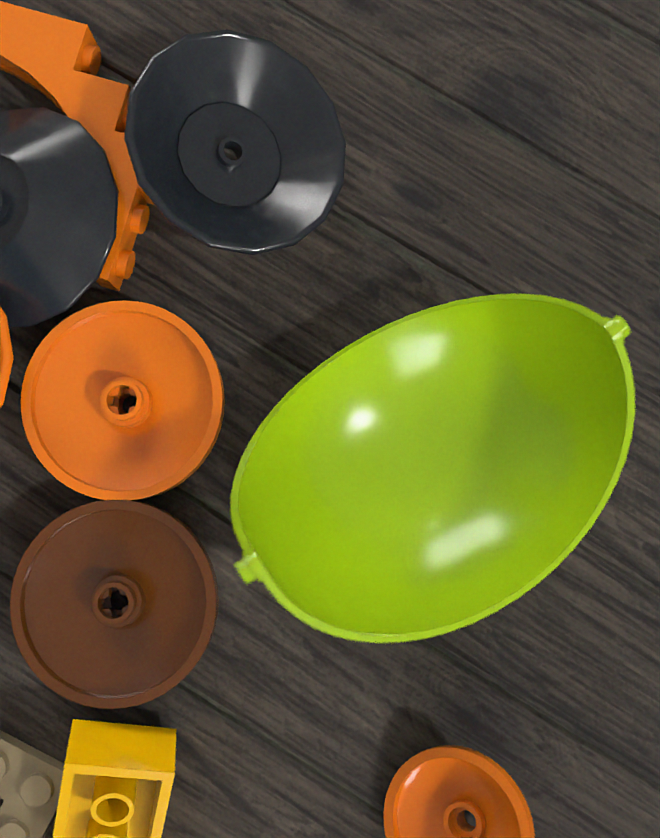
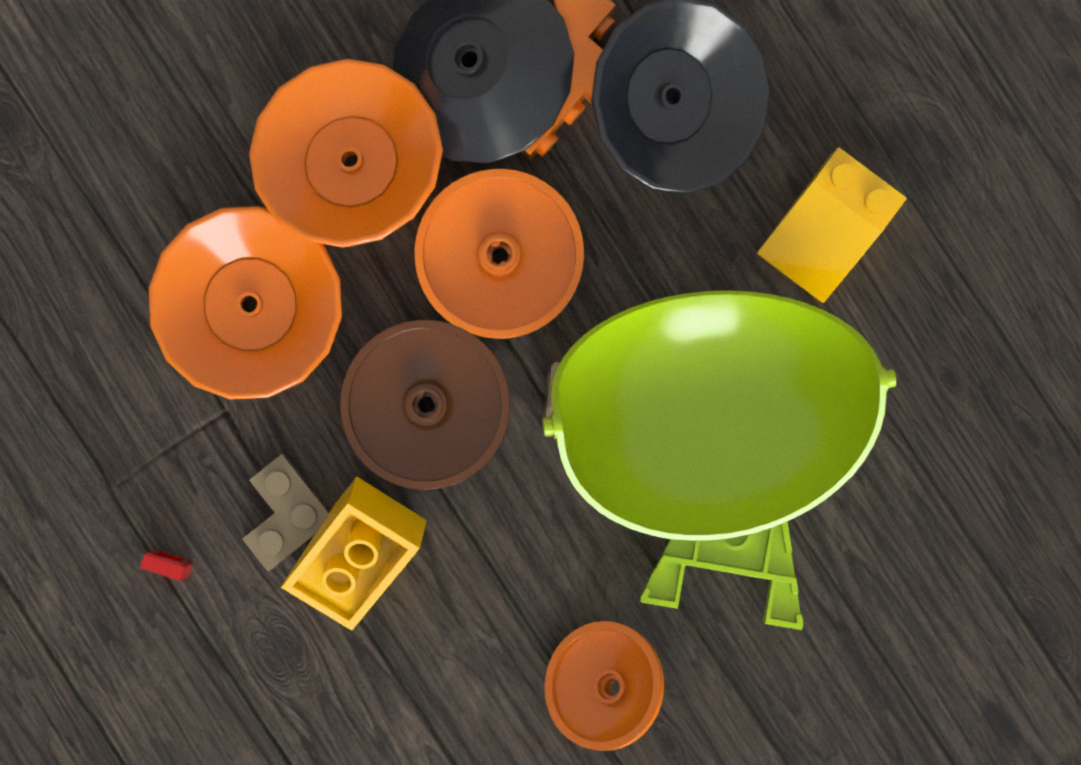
camera: 25 degrees right, 5 degrees up
none -> lime wing [639,521,803,630]
none -> yellow slope [756,148,907,303]

